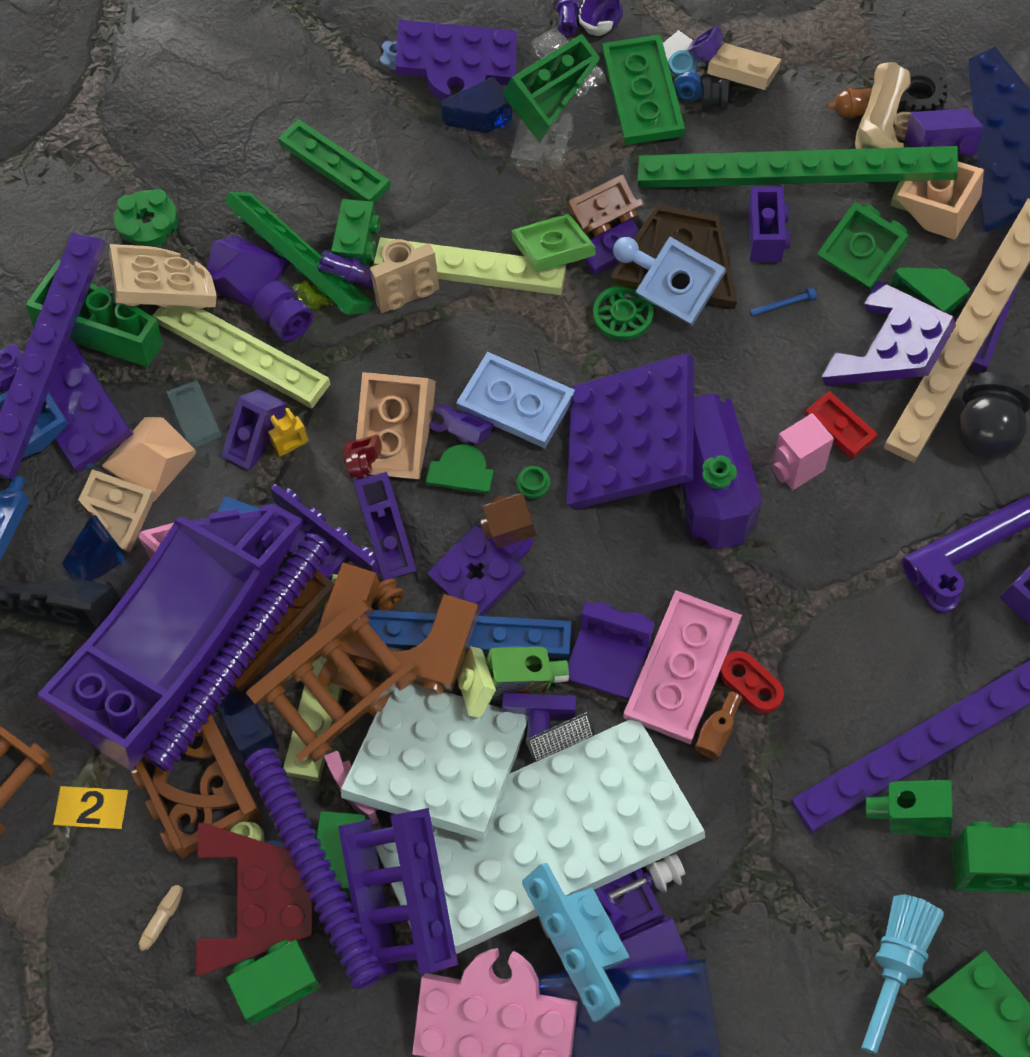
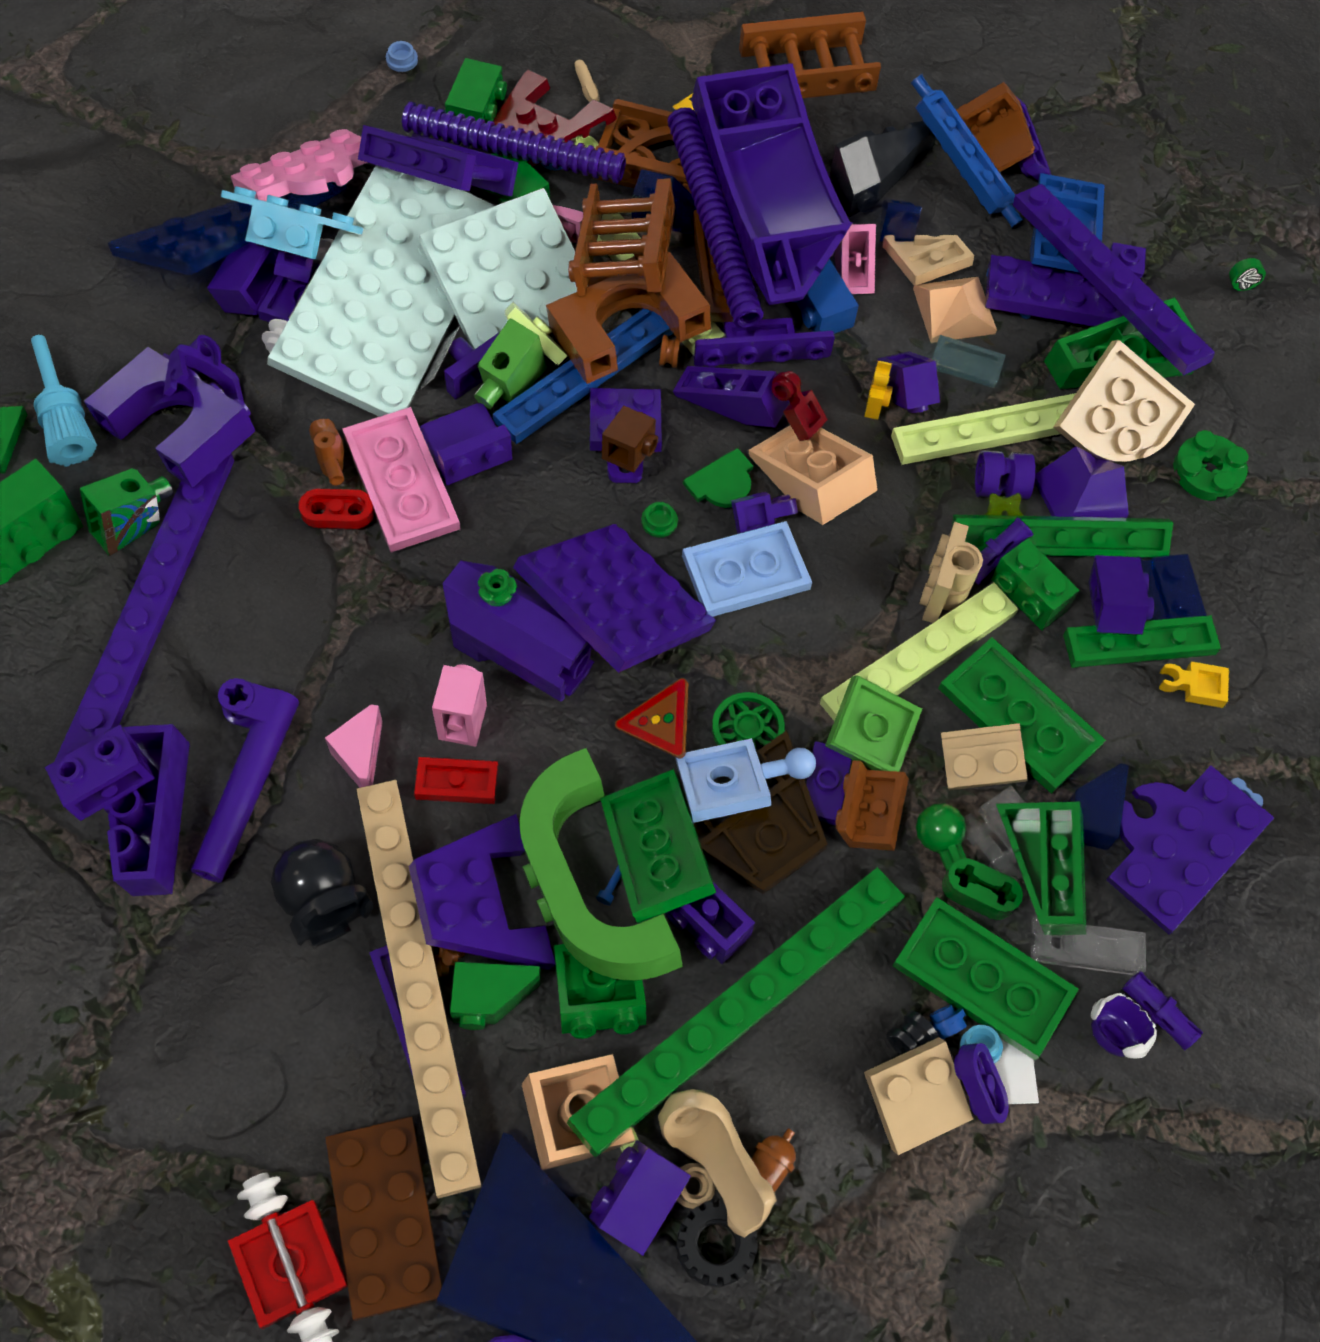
camera: 125 degrees right, 0 degrees up
none -> dark purple arch [84,347,256,488]
none -> dark purple piece [163,335,244,402]
none -> bright pink slope [325,705,383,788]
none -> bright green arch [520,748,683,980]
none -> green plate [600,769,716,924]
none -> piece [615,678,689,759]
none -> green beam [916,803,1023,920]
none -> green plate [938,637,1106,794]
none -> tan plate [941,723,1027,790]
none -> dark purple brick [1089,555,1154,635]
none -> clear blue plate [1140,554,1207,621]
none -> yellow plate [1159,661,1229,708]

